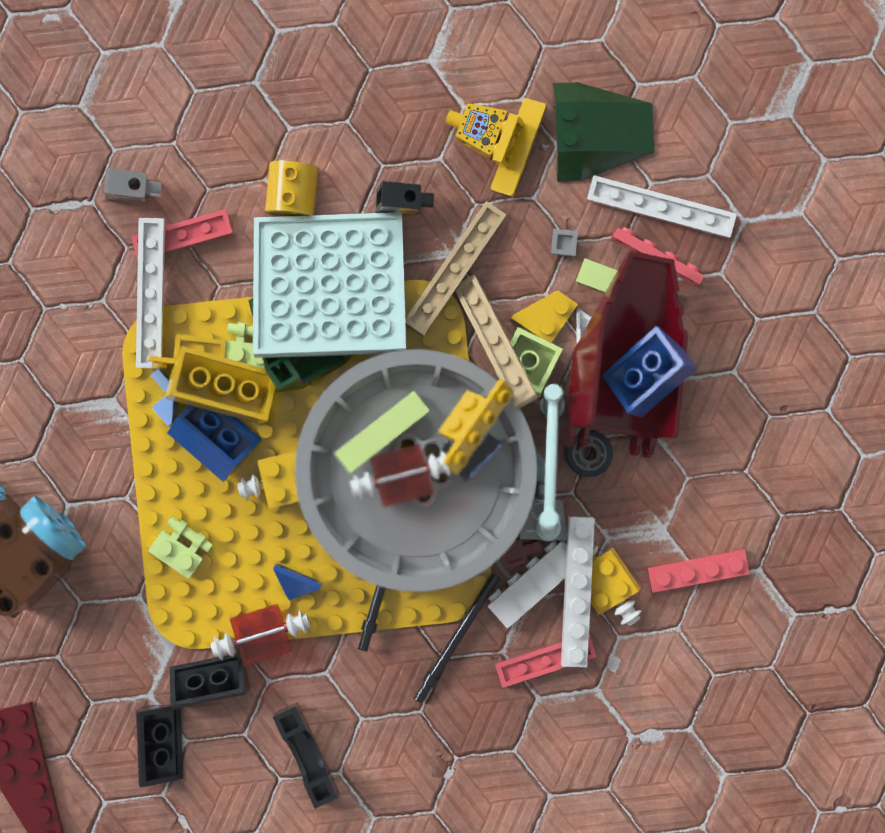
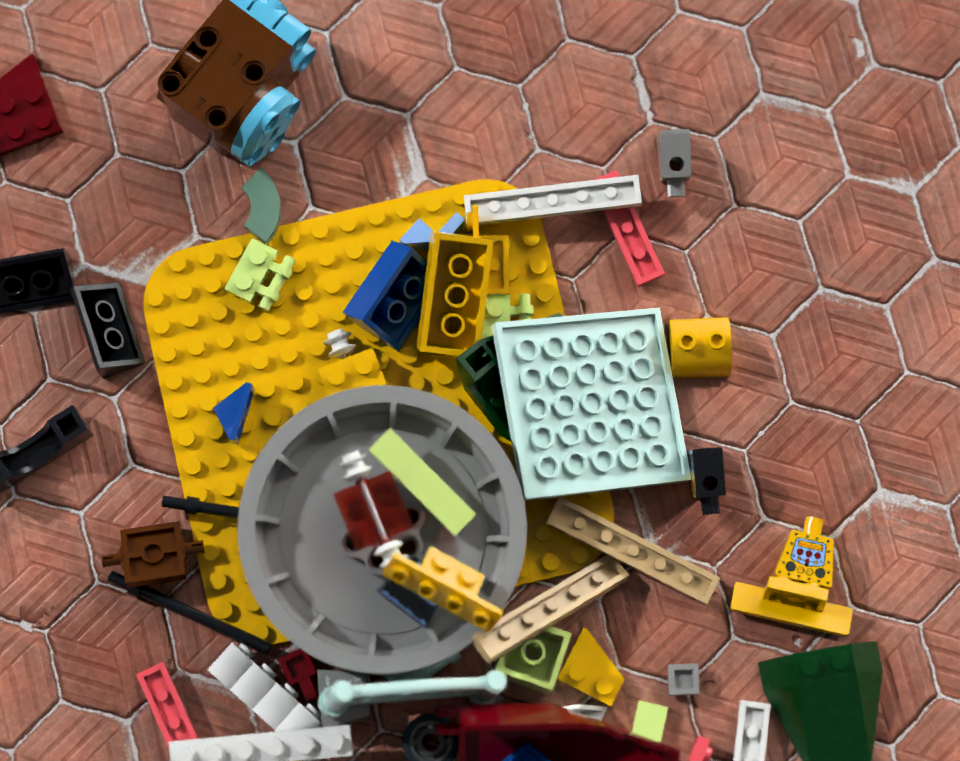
camera: 85 degrees right, 10 degrees down
clear red plate [211,603,311,667] -> none
none -> reddish brown plate [101,521,205,588]
none -> sand green tile [242,167,281,245]

